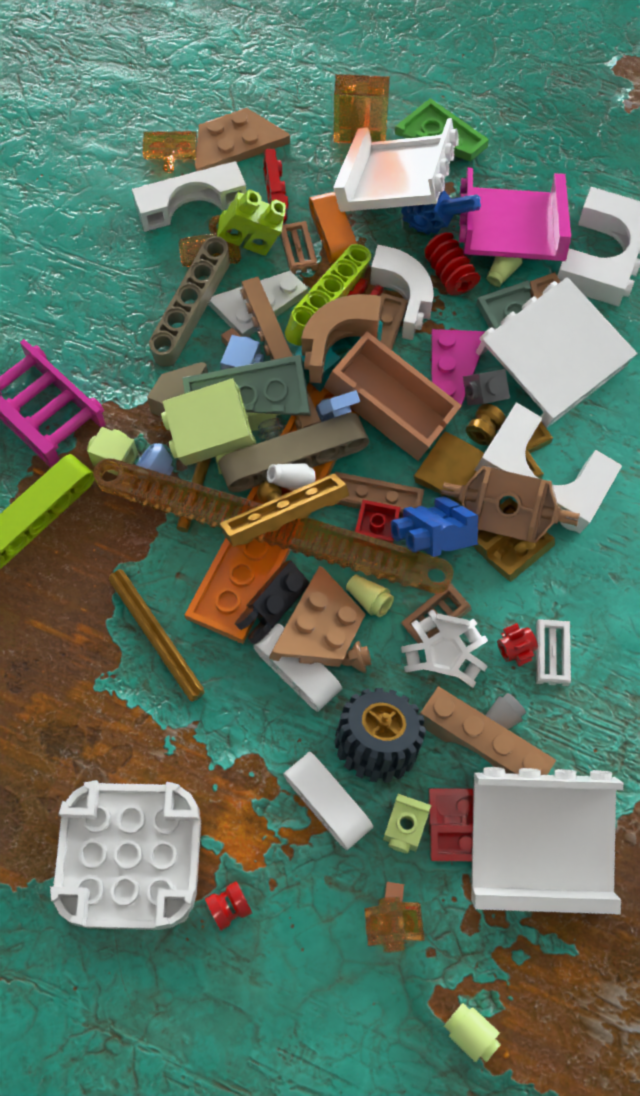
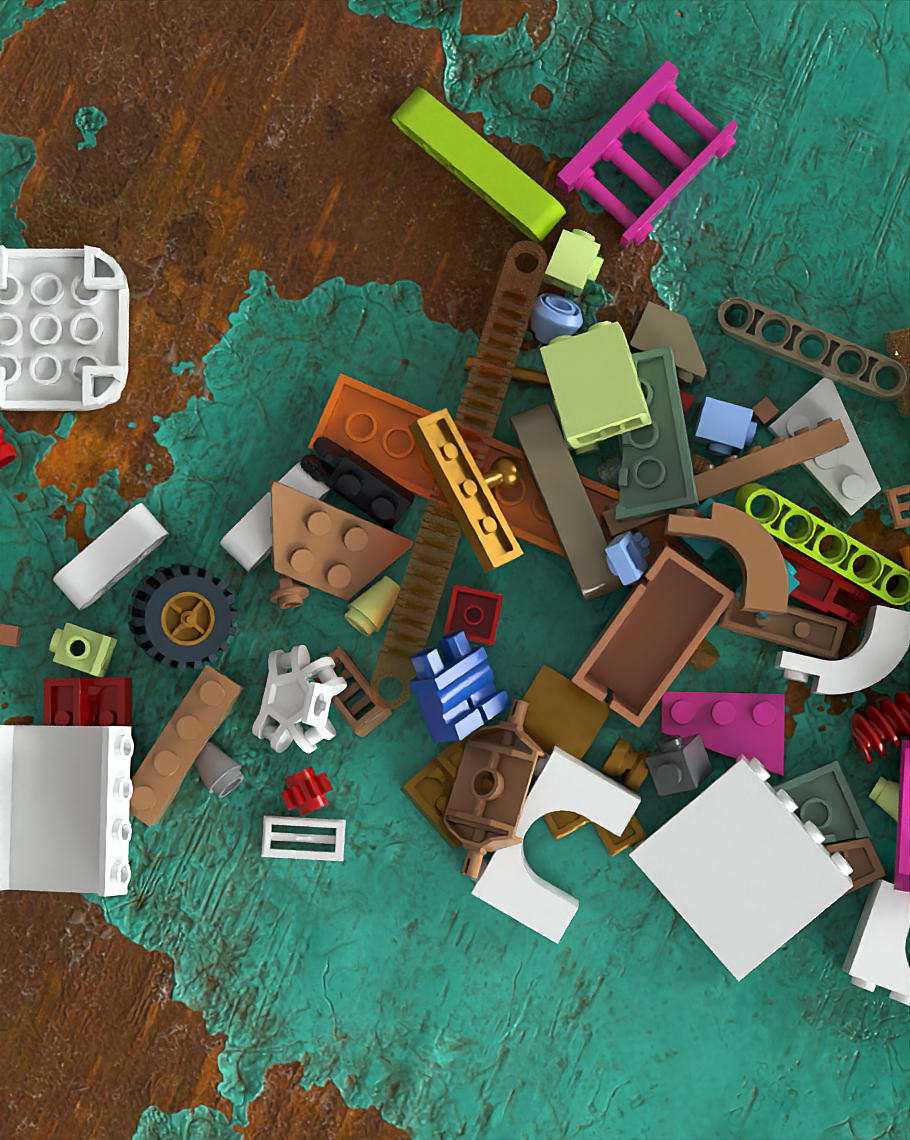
camera: 90 degrees right, 20 degrees up
pearl gold axle [109,569,205,701] -> none
white cone [267,463,315,491] -> none
medium nougat tile [335,472,425,518] -> none

